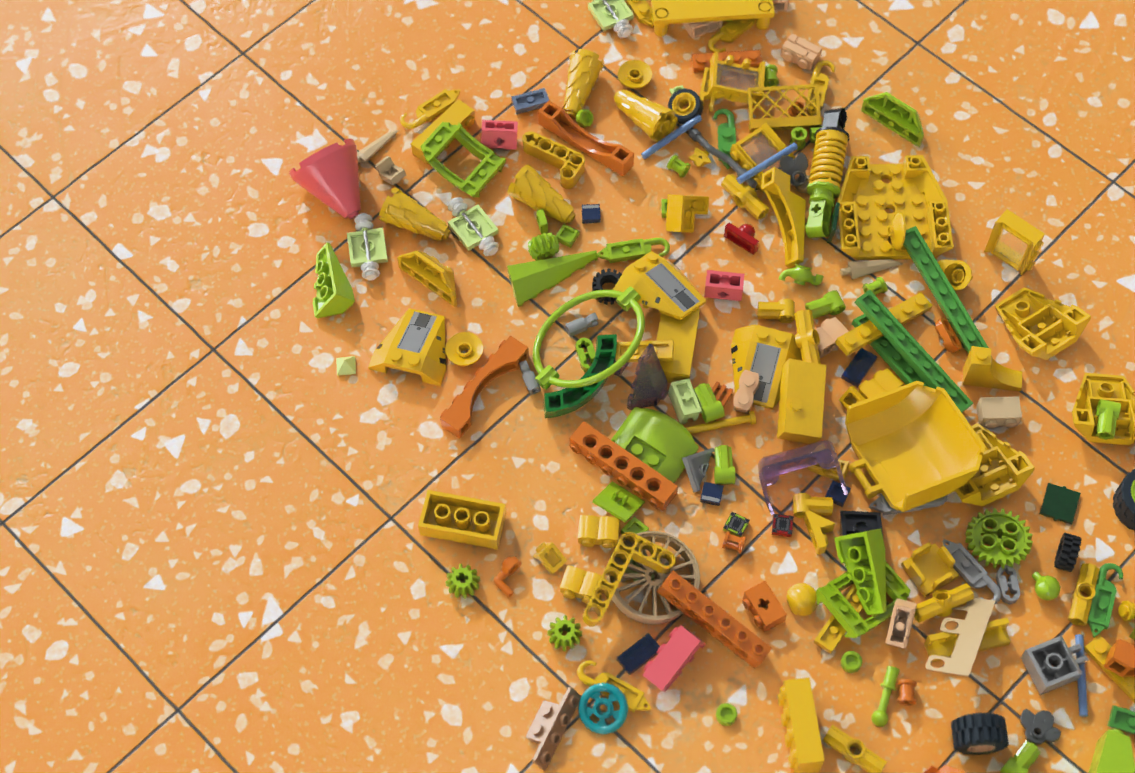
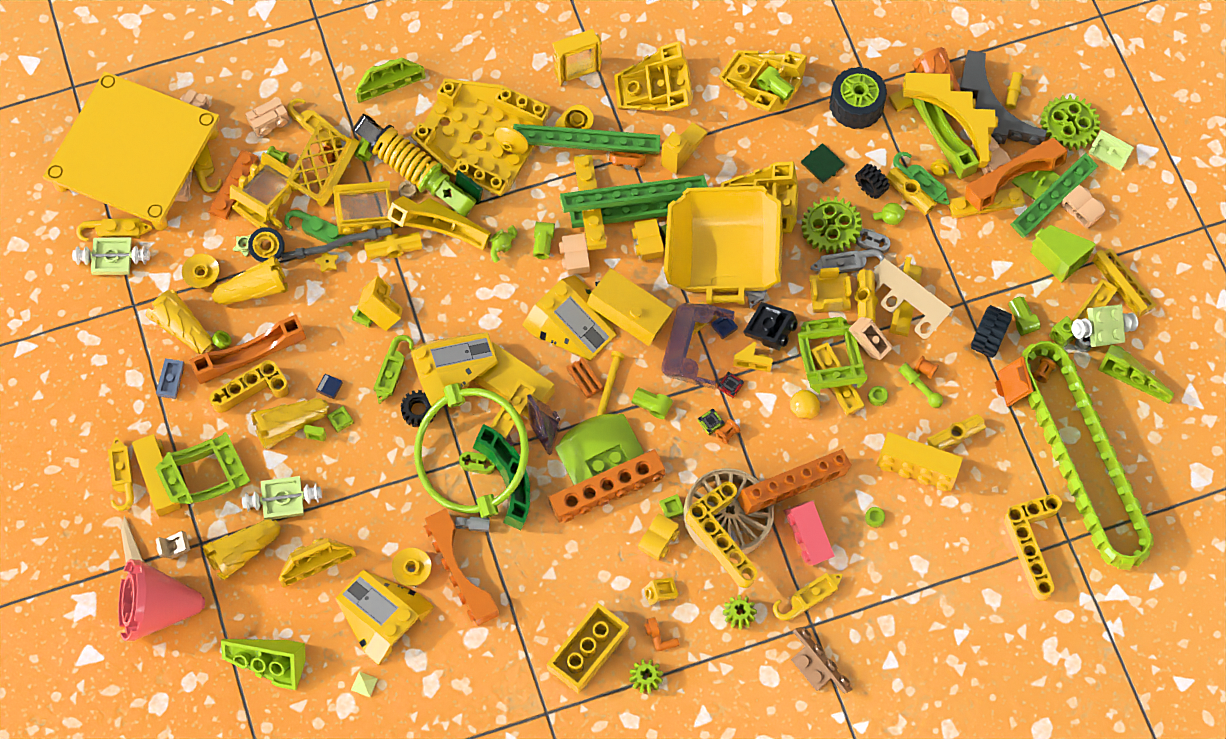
camera: 65 degrees left, 5 degrees up
yellowish green plate [347,213,388,280] -> none
coral brick [481,120,518,150] -> none
lime wedge [507,250,598,307] -> none
lime gear [528,233,560,261] -> none
yellow brick [560,566,603,604] -> none
light grey bar [565,313,598,337] -> none
teal plate [579,683,628,734] -> none
lime piece [592,481,645,523] -> none
clear blue tile [617,633,660,675] -> none
medium blue piece [641,114,702,159] -> none
lime bush [667,155,691,178] -> none
yellowish green hinge [668,378,702,425] -> none
light grey tile [682,448,714,493] -> none
lime piece [694,383,725,423] -> none
dark blue tile [700,482,724,506] -> none
coral brick [704,270,745,301] -> none
red tile [724,222,759,255] -> none
light nougat brick [733,370,759,414] -> none
medium blue bar [737,143,798,184] -> none
orange brick [742,581,787,632] -> none
yellow piece [757,299,795,323] -> none
dark grey plate [780,152,808,186] -> none
lime bush [790,127,807,150] -> none
yellow piece [793,493,833,518] -> none
yellow piece [794,309,821,364] -> none
lime wedge [834,528,886,616] -> none
yellow brick [839,386,866,409] -> none
tan bar [840,259,902,280] -> none
tile [841,348,877,388] -> none
lime bush [863,277,888,295] -> none
tan brick [976,396,1022,428] -> none
light grey hinge [1020,636,1088,695] -> none
dark grey plate [1020,709,1061,745] -> none
medium blue bar [1075,634,1088,717] -> none

